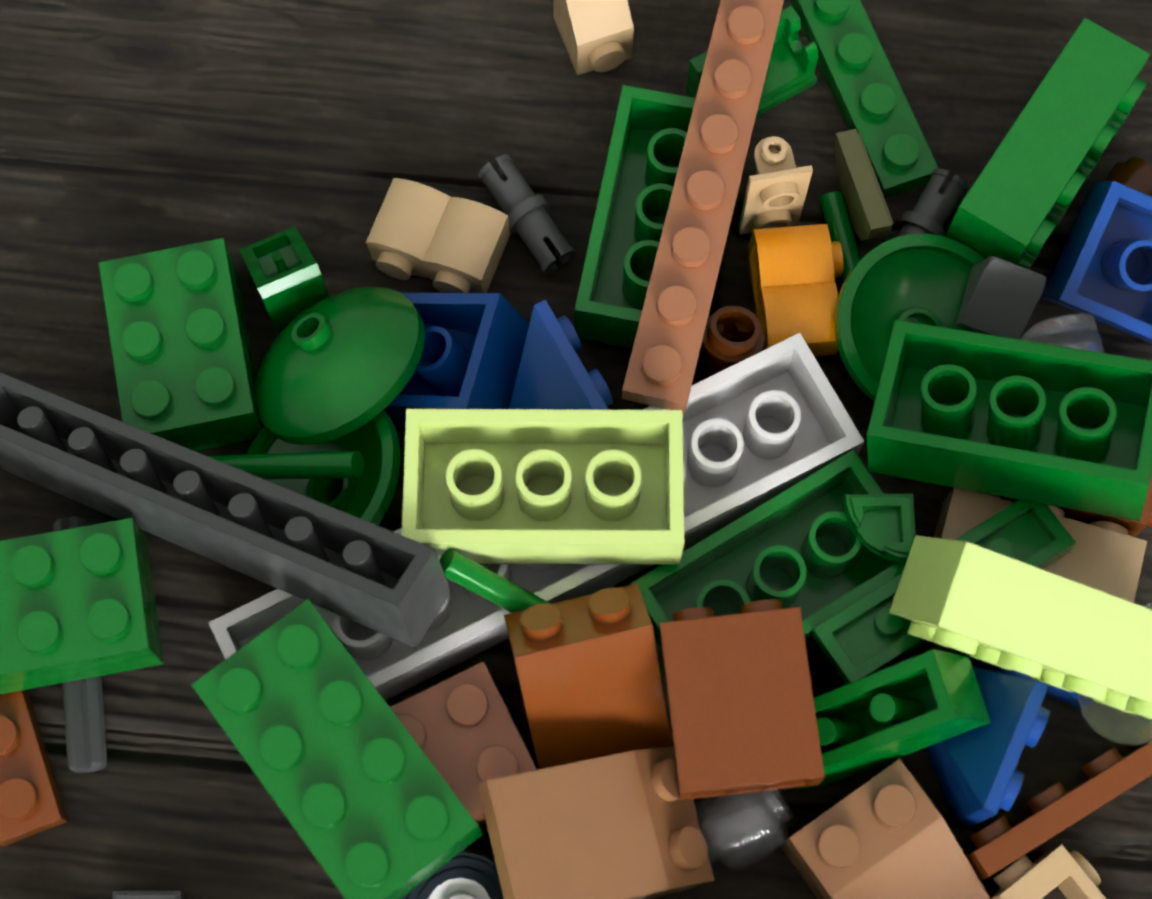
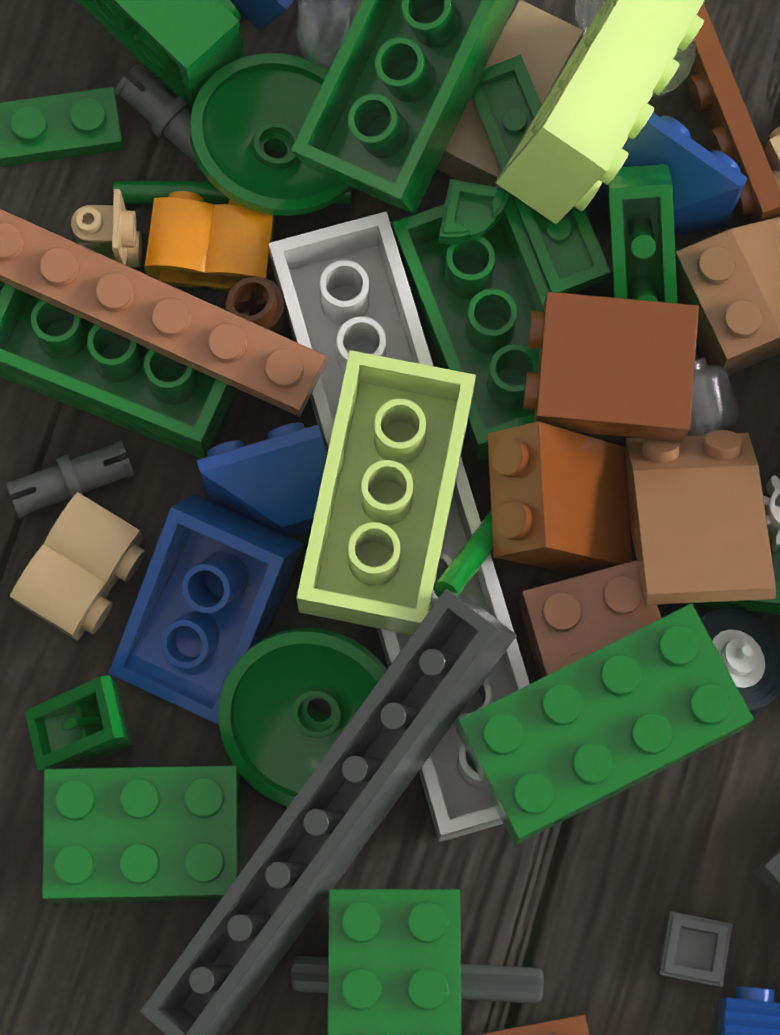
camera: 80 degrees left, 5 degrees up
green bar [208,451,364,480] -> none
green dish [255,287,425,445] -> none
olive tile [835,129,894,241] -> none
dark grey slope [956,256,1047,339] -> none

